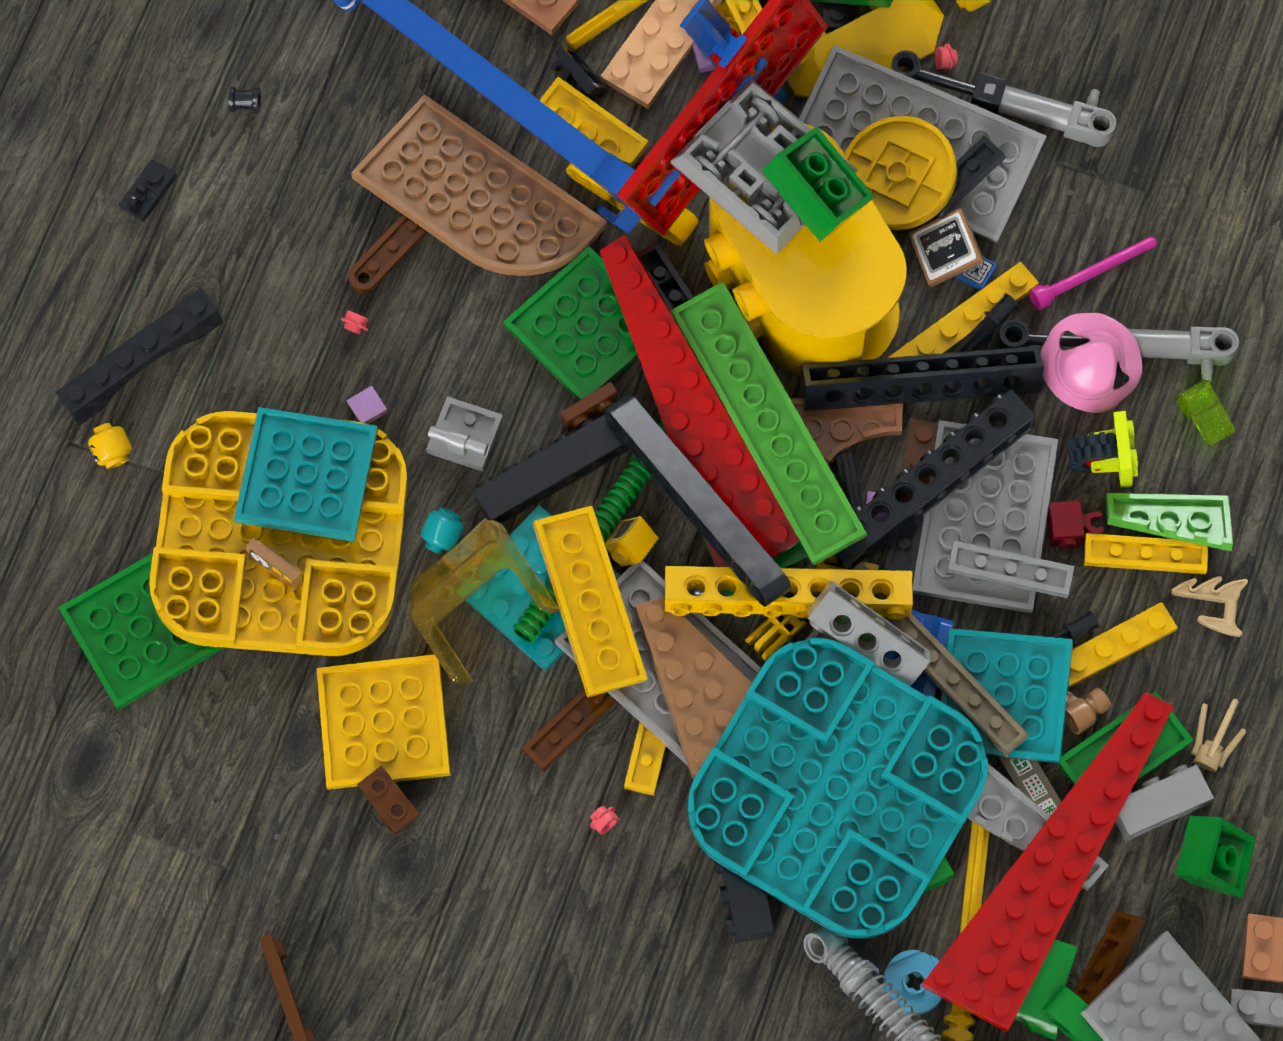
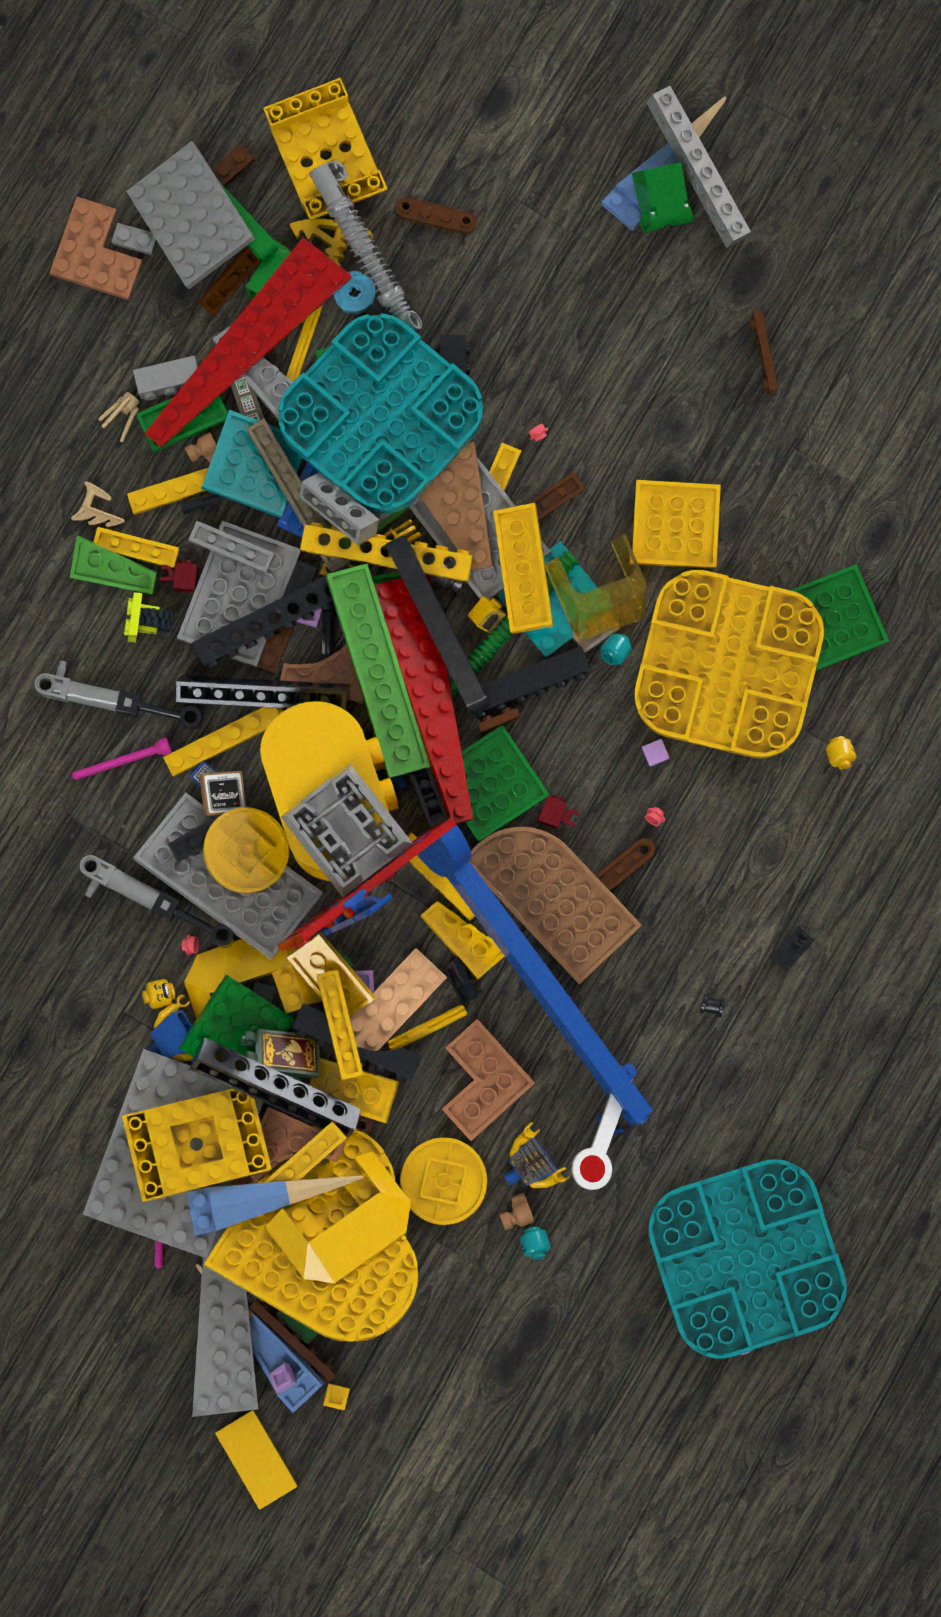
camera: 175 degrees left, 10 degrees up
black arch [56,288,223,426] -> none
teal plate [234,407,378,542] -> none
medium nougat tile [246,538,303,591] -> none
reddish brown plate [357,766,420,835] -> none
light grey plate [426,396,504,472] -> none
green slope [762,126,875,242] -> none
black axle [952,293,1019,353] -> none
bright pink piece [1040,313,1143,413] -> none
green slope [1175,816,1256,898] -> none
clear neon green plate [1177,379,1236,446] -> none
none -> dark red brick [538,795,580,830]

